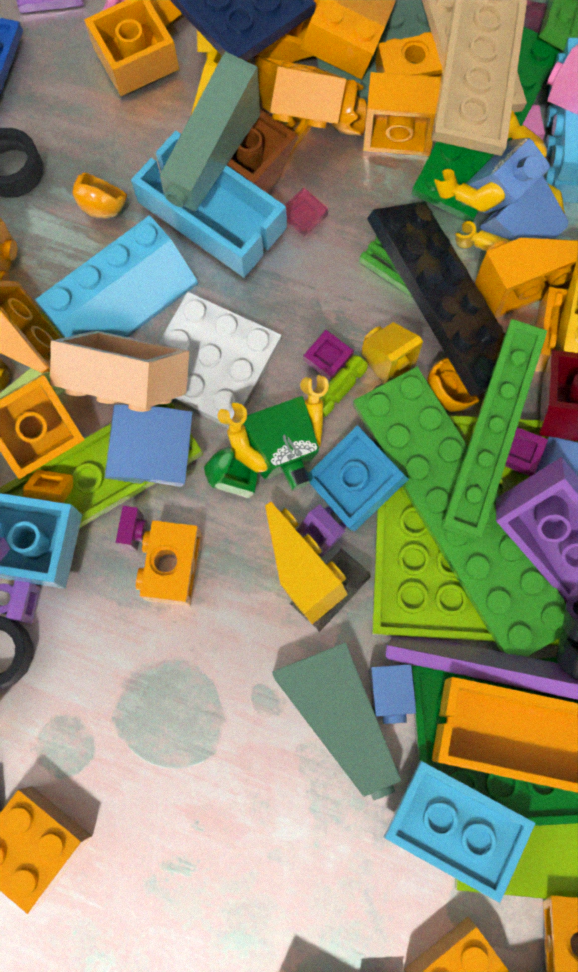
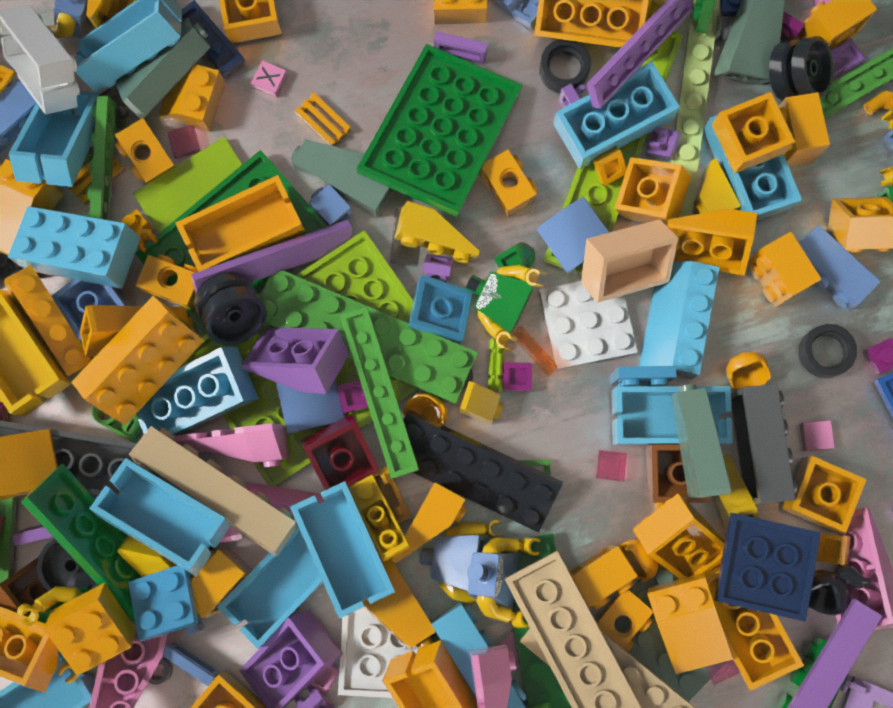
camera: 140 degrees right, 5 degrees up
magenta plate [115,506,148,551] -> none
medium azure plate [383,761,535,903] -> none
none -> clear pink tile [167,125,201,159]
none -> bright pink tile [251,60,287,97]
none -> light orange tile [295,92,352,146]
none -> green plate [357,44,523,217]
none -> medium lavender tile [434,31,488,63]
none -> clear orange tile [512,326,557,377]
none -> dark azure plate [610,366,677,387]
none -> dark grey piece [731,384,797,504]
none -> bright pink tile [800,420,835,451]

